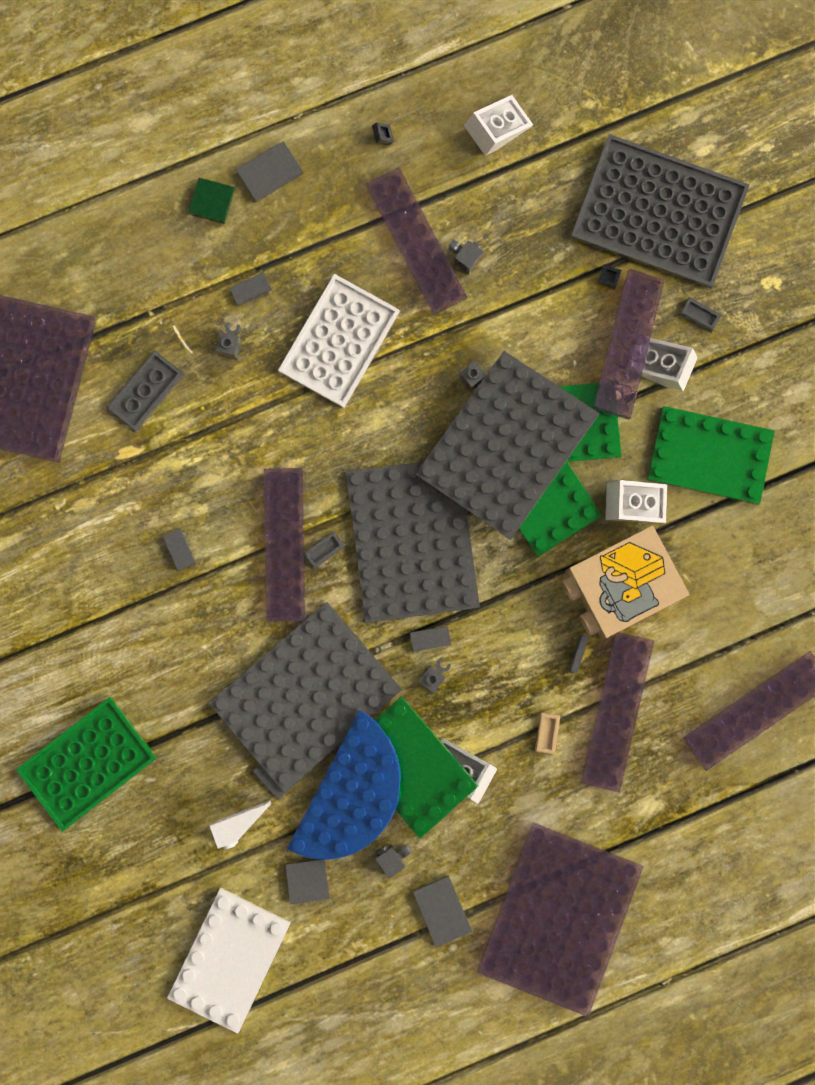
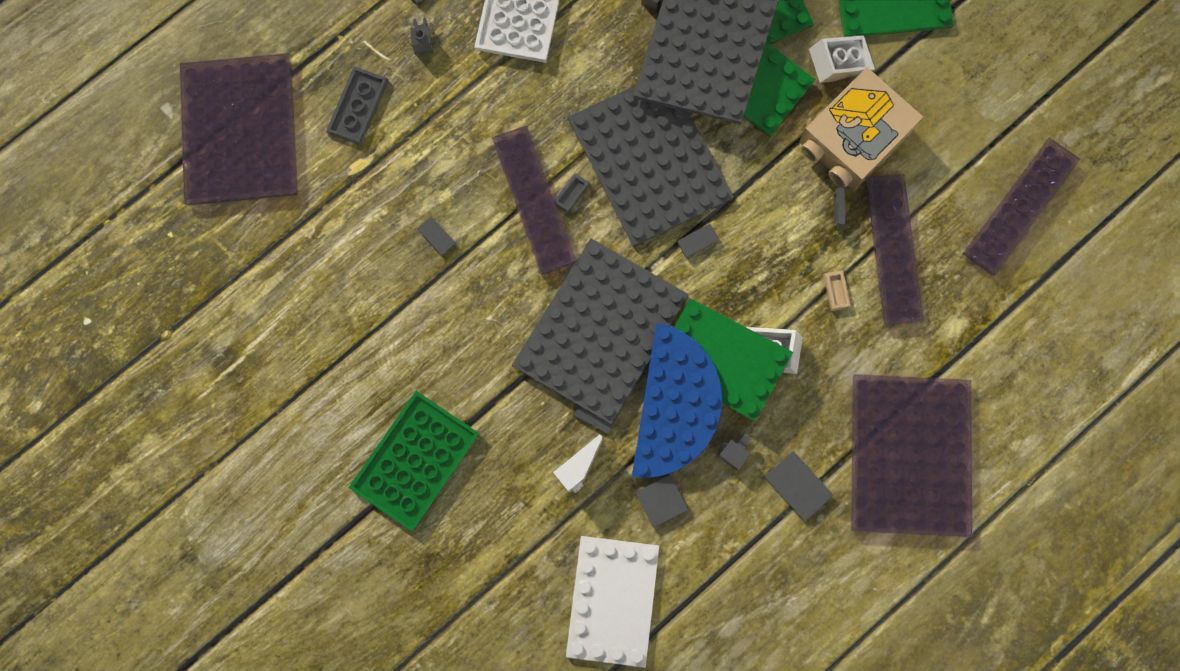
camera: 15 degrees left, 5 degrees down
dark grey brick [419,657,451,693] -> none

